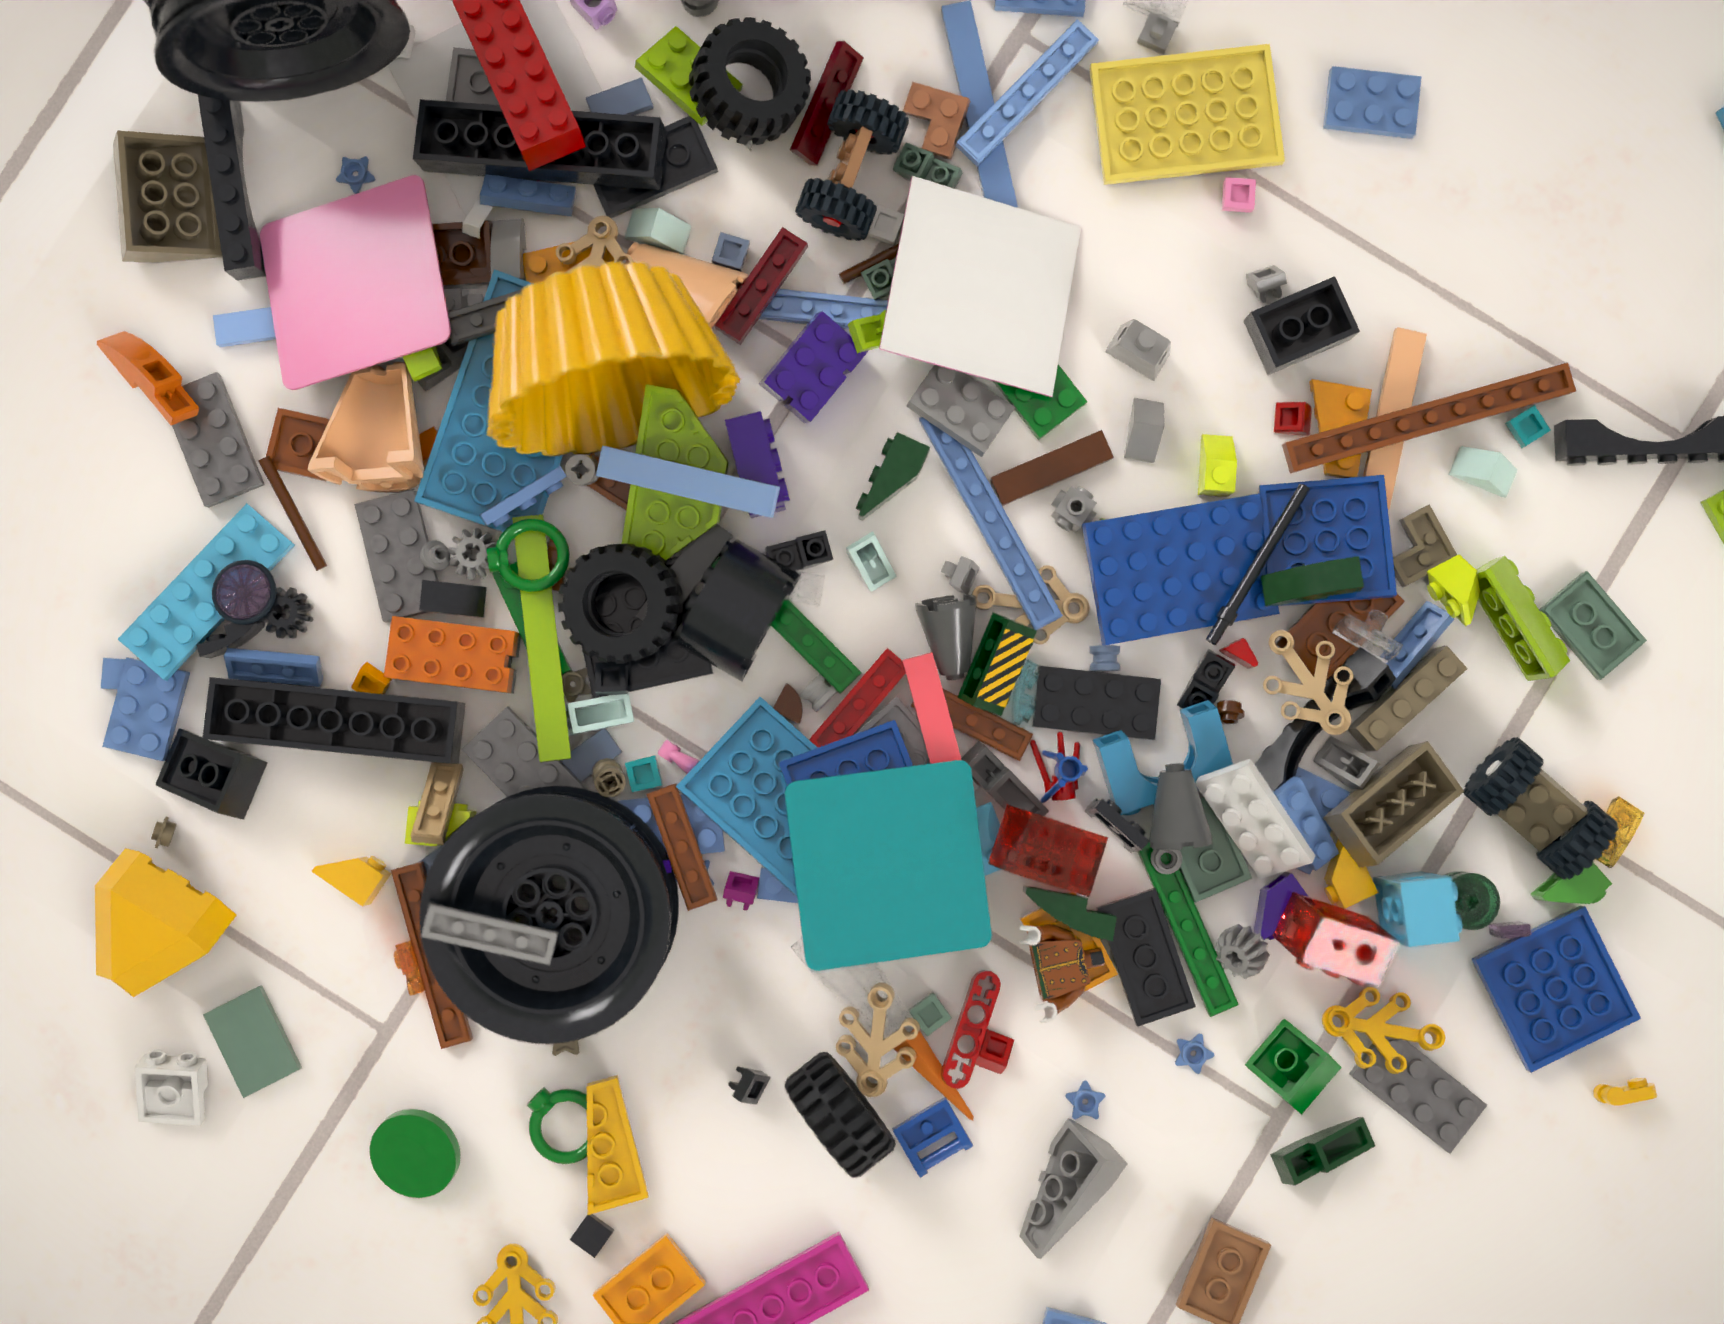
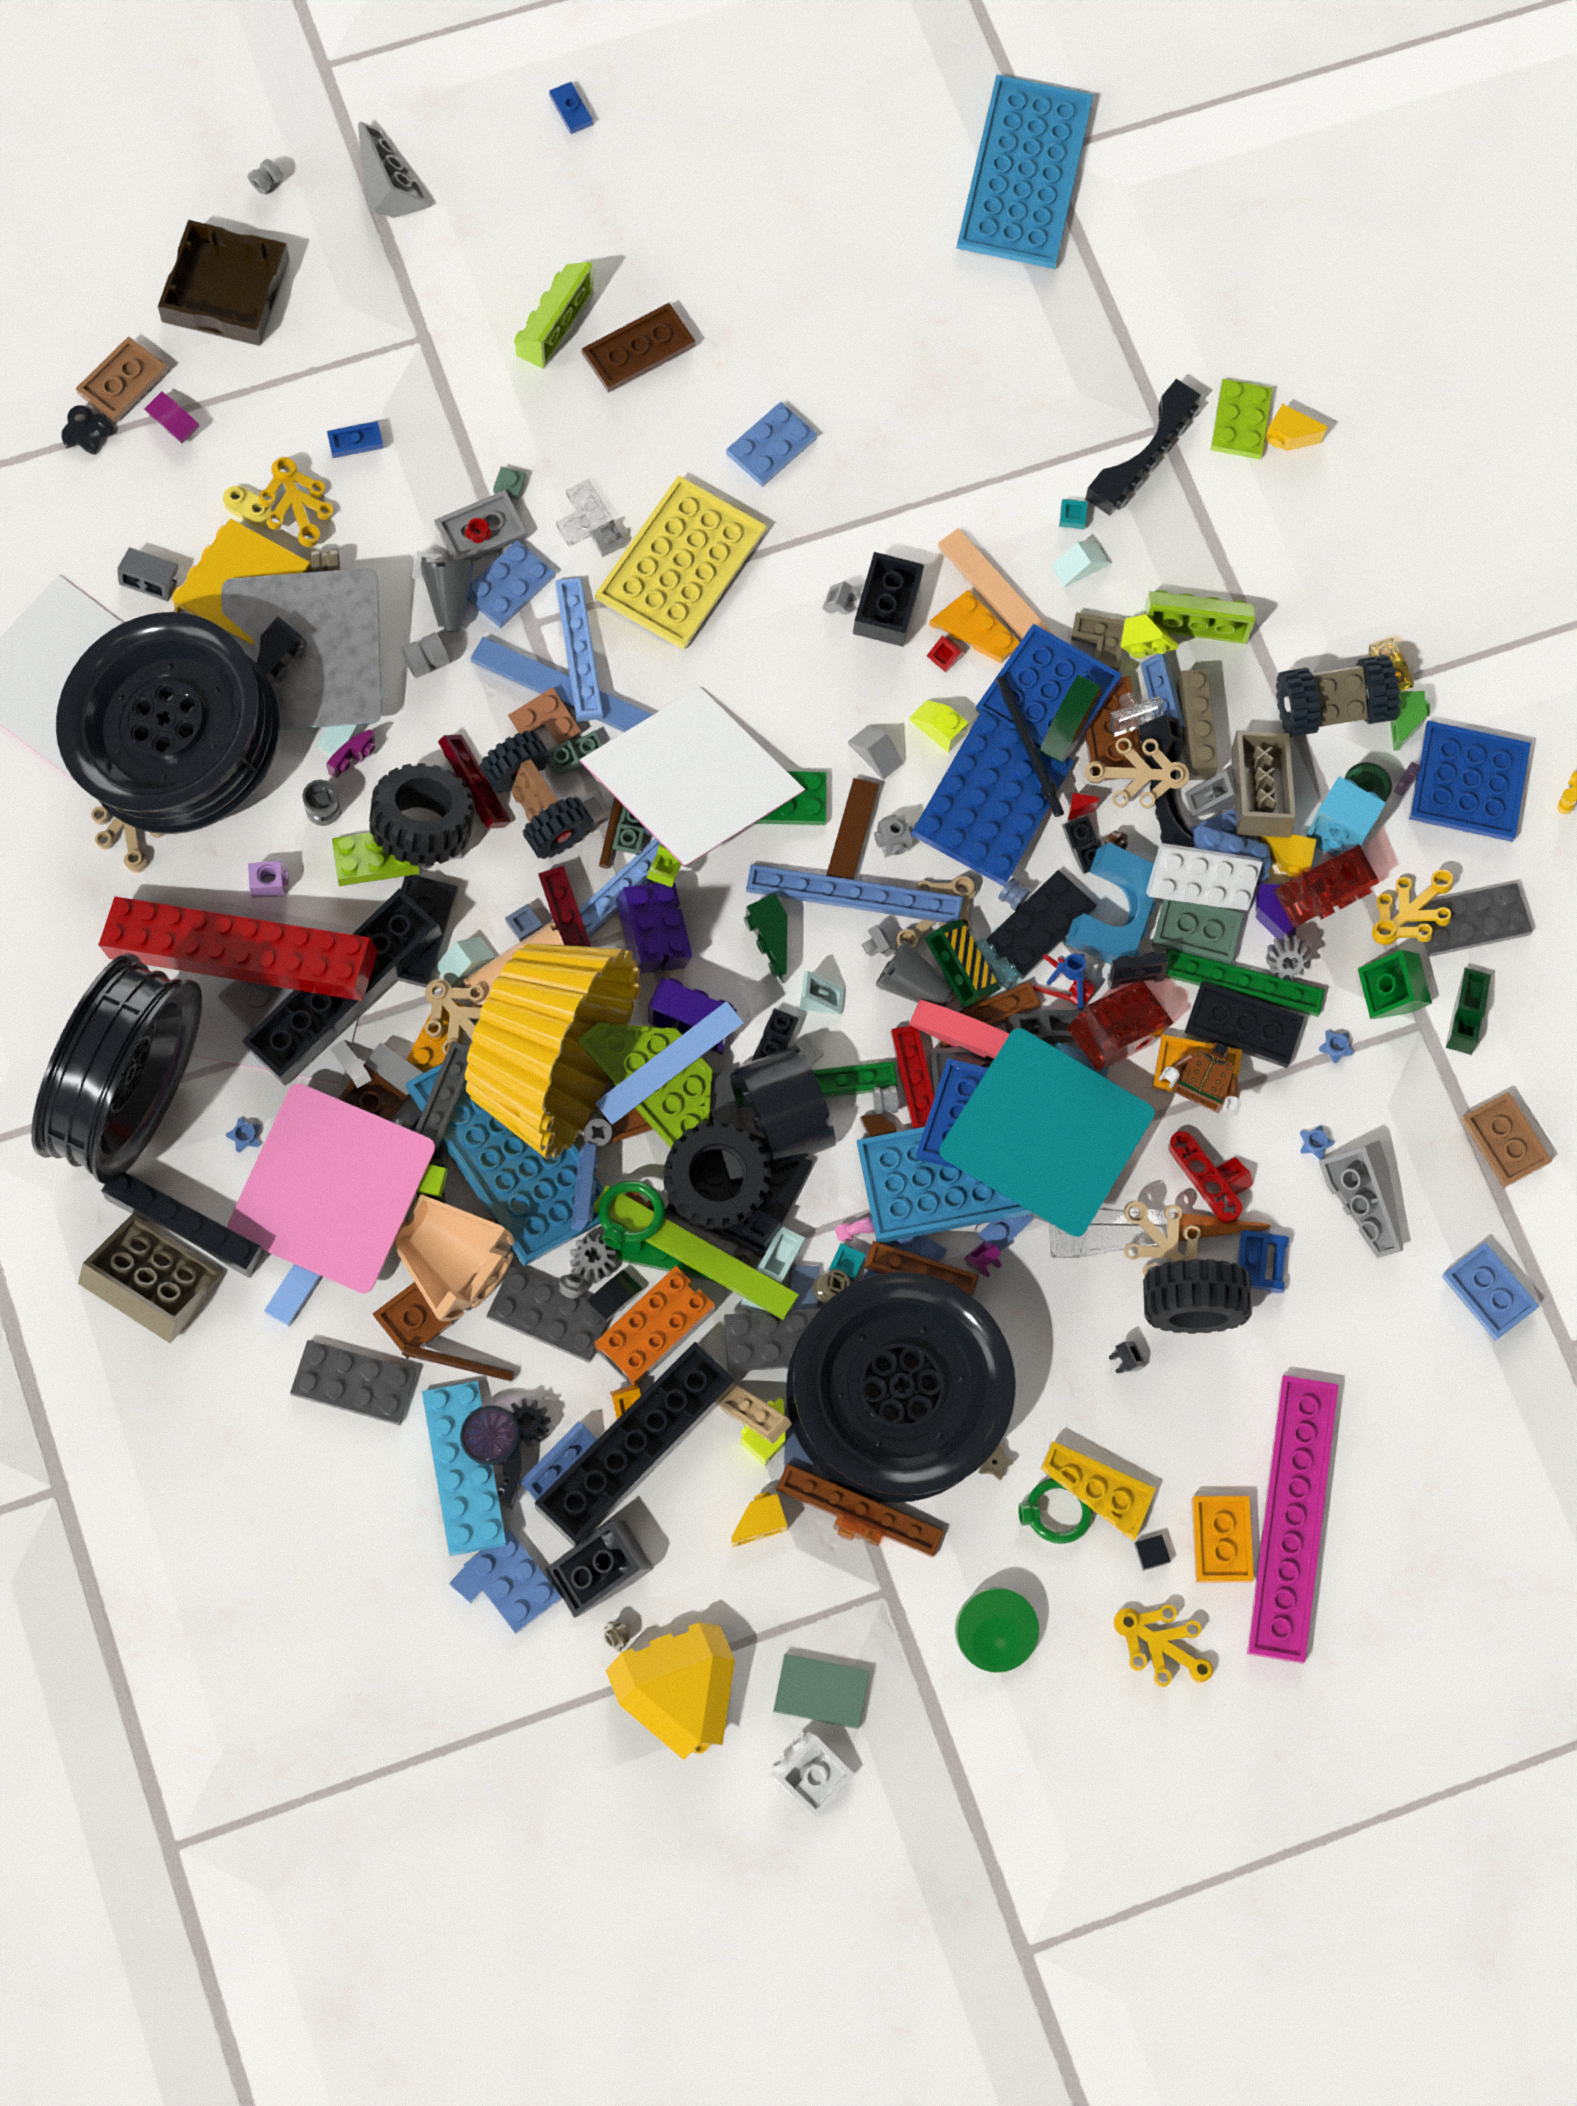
camera: 55 degrees left, 15 degrees down
orange slope [97,331,199,426] -> none
light grey plate [421,903,558,965] -> none
medium blue plate [480,174,576,217] -> none
sand blue tile [586,77,653,115] -> none
light grey plate [906,365,1015,457] -> none
sand green plate [908,992,952,1036] -> none
dark green slope [1023,885,1117,942] -> none
light grey torso [1105,319,1171,381] -> none
dark grey cone [1149,763,1213,850] -> none
light grey plate [1151,849,1182,874] -> none
bright pink plate [1222,177,1256,213] -> none
dark orange plate [1281,362,1576,474] -> none
sand green tile [1539,571,1647,680] -> none

